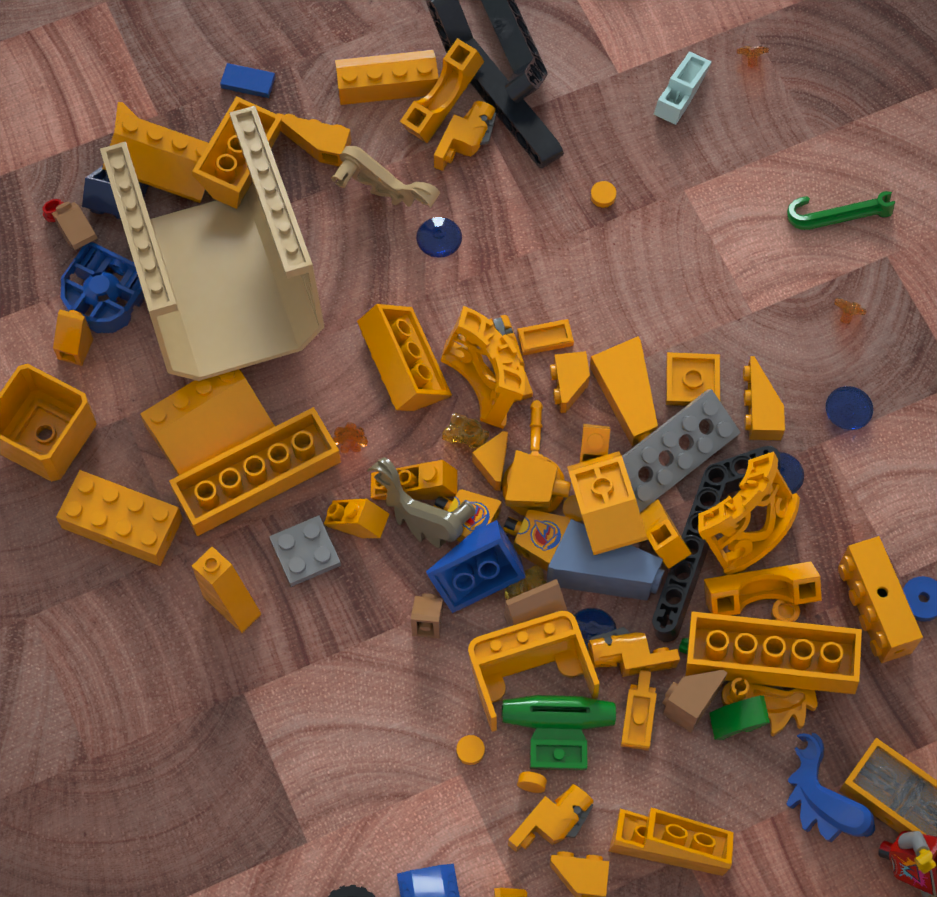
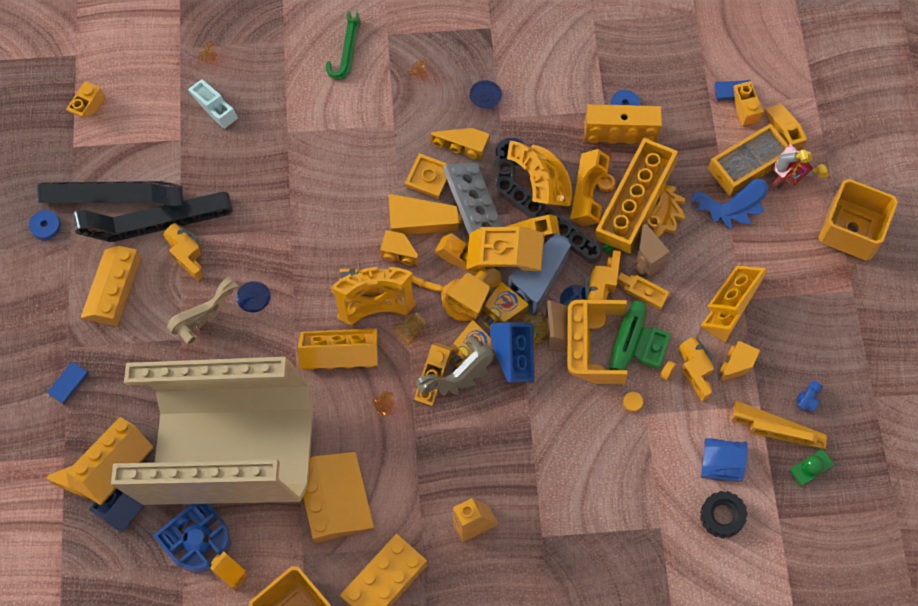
camera: 70 degrees left, 0 degrees up
red plate [43,199,64,222] -> none
medium nougat slope [51,202,98,250] -> none
light orange brick [169,407,341,536] -> none
light orange slope [192,96,282,209] -> none
light grey plate [269,516,341,587] -> none
light orange slope [277,113,351,167] -> none
light orange slope [324,499,389,539] -> none
light orange arch [400,38,484,144] -> none
medium nougat slope [411,594,443,639] -> none
light orange slope [472,431,508,491] -> none
light orange tile [517,319,574,356] -> none
light orange tile [590,181,616,208] -> none
green slope [709,695,770,740] -> none

